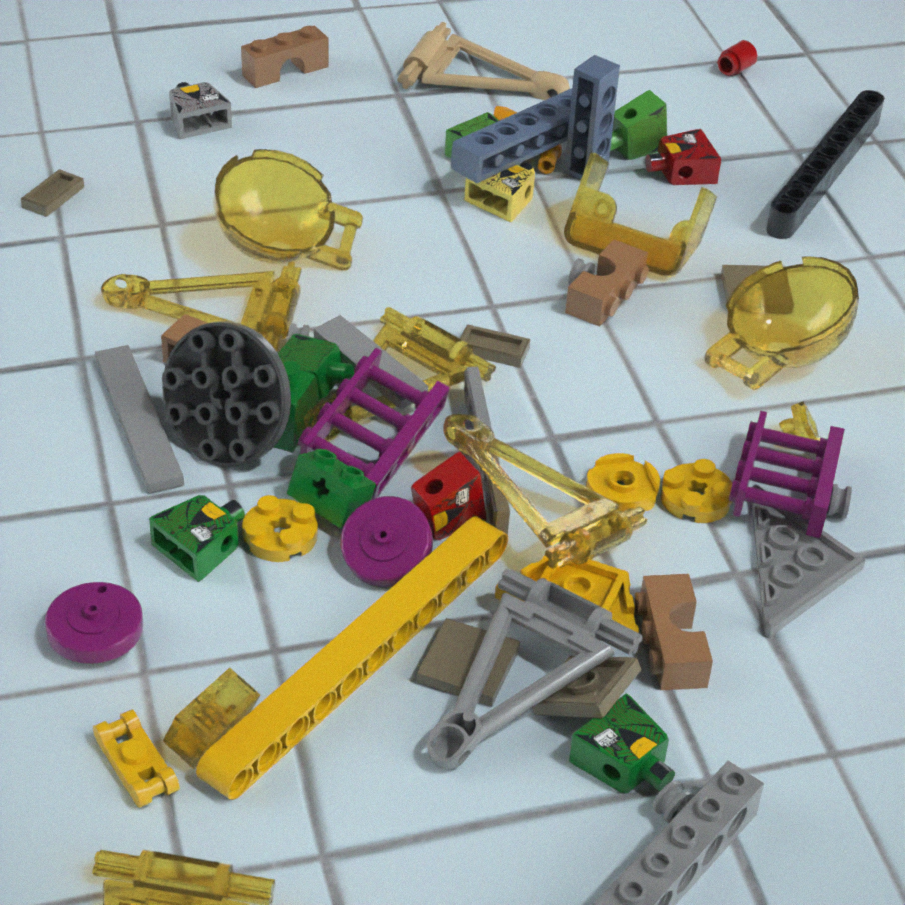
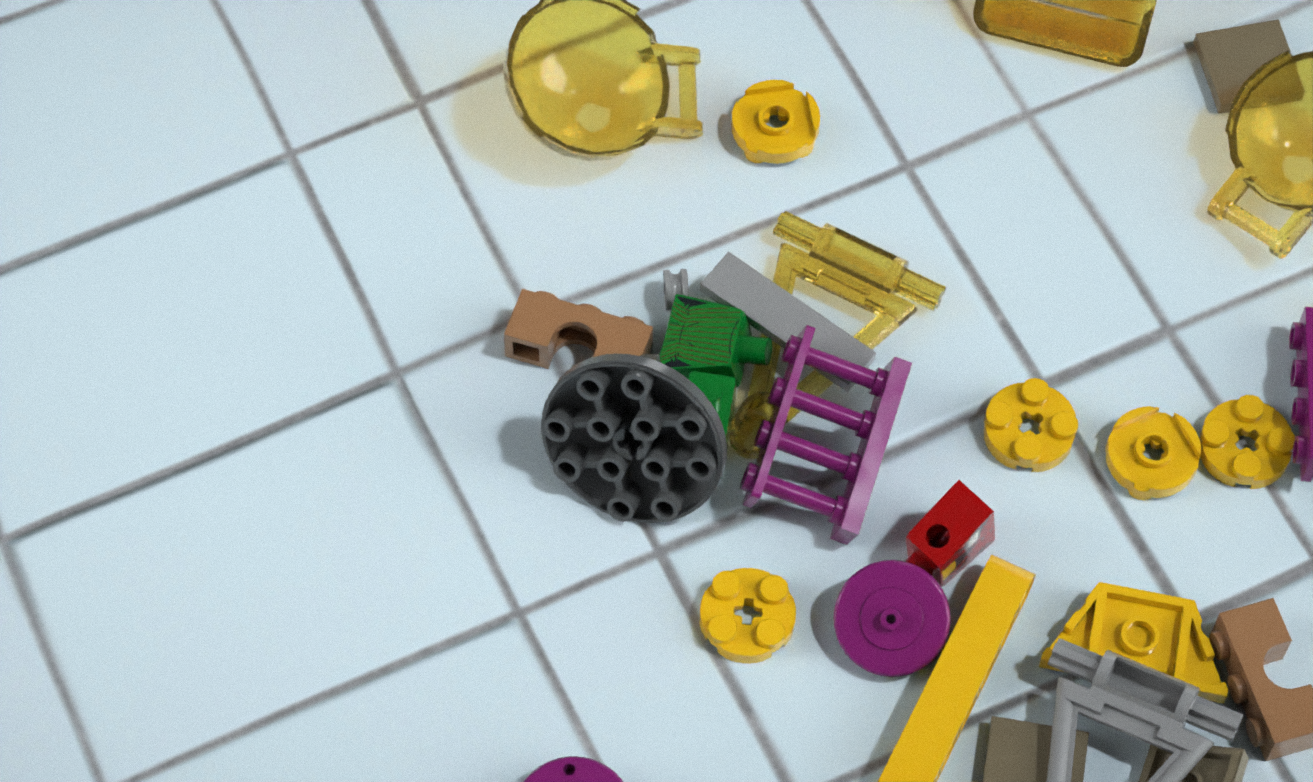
camera: 10 degrees left, 20 degrees up
dark tan tile [21,169,84,217] -> none
light grey tile [95,345,184,493] -> none
clear yellow piece [101,262,302,352] -> none
green torso [149,495,245,582] -> none
green brick [286,449,376,529] -> none
clear yellow piece [443,414,648,569] -> none
dark tan tile [456,325,531,368] -> none
light grey tile [463,367,510,535] -> none
medium nougat arch [565,239,649,327] -> none
light grey bush [568,258,595,285] -> none
none -> yellow plate [731,80,820,164]
none -> yellow plate [983,378,1078,472]

